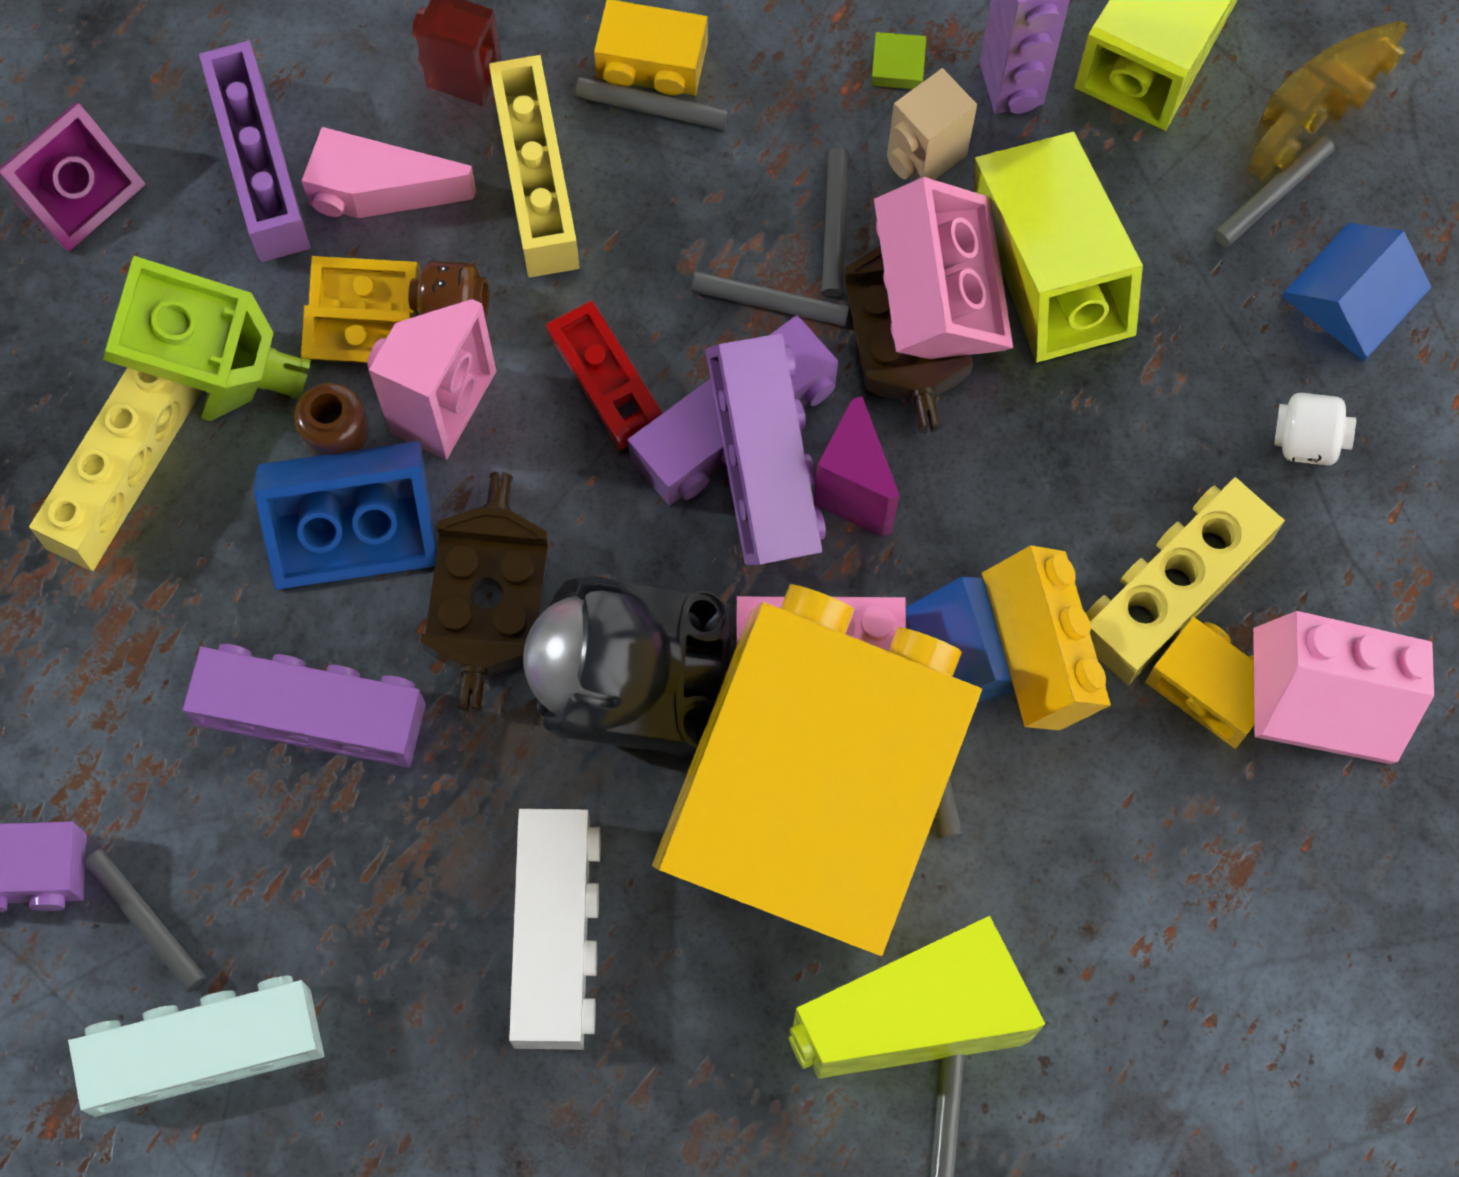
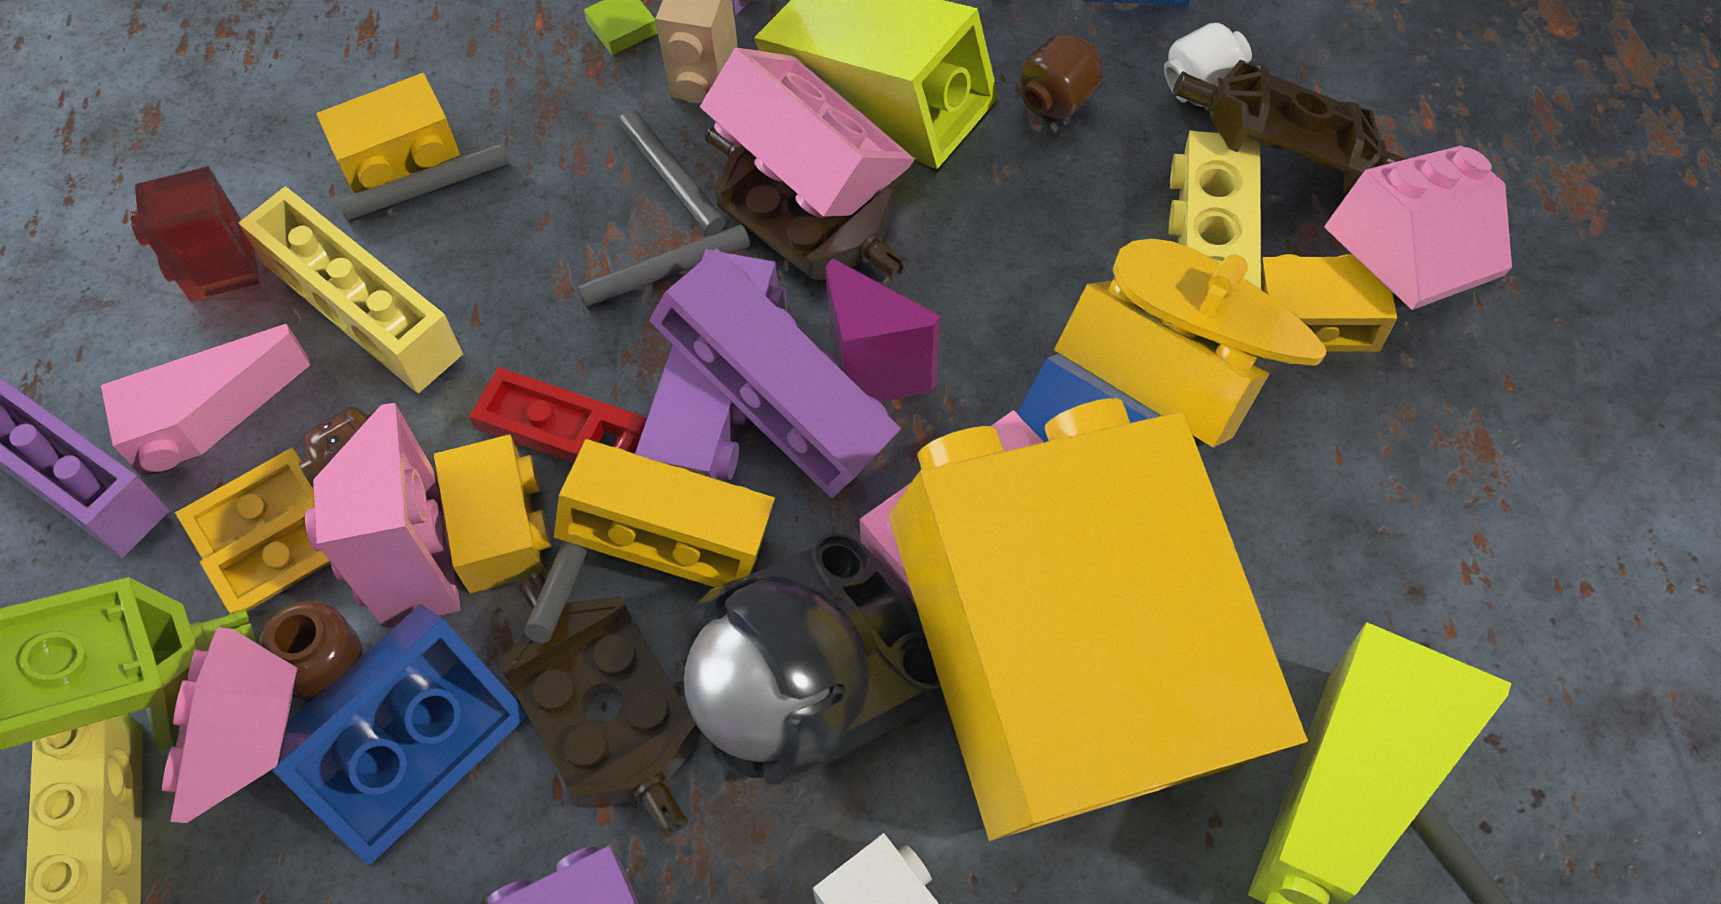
camera: 35 degrees left, 10 degrees down
none -> bright pink slope [162,627,297,823]
none -> yellow brick [434,434,552,594]
none -> dark grey bar [524,541,589,643]
none -> yellow brick [554,439,775,588]
none -> reddish brown head [1019,34,1102,119]
none -> yellow shield [1112,238,1326,366]
none -> dark brown plate [1173,60,1406,194]

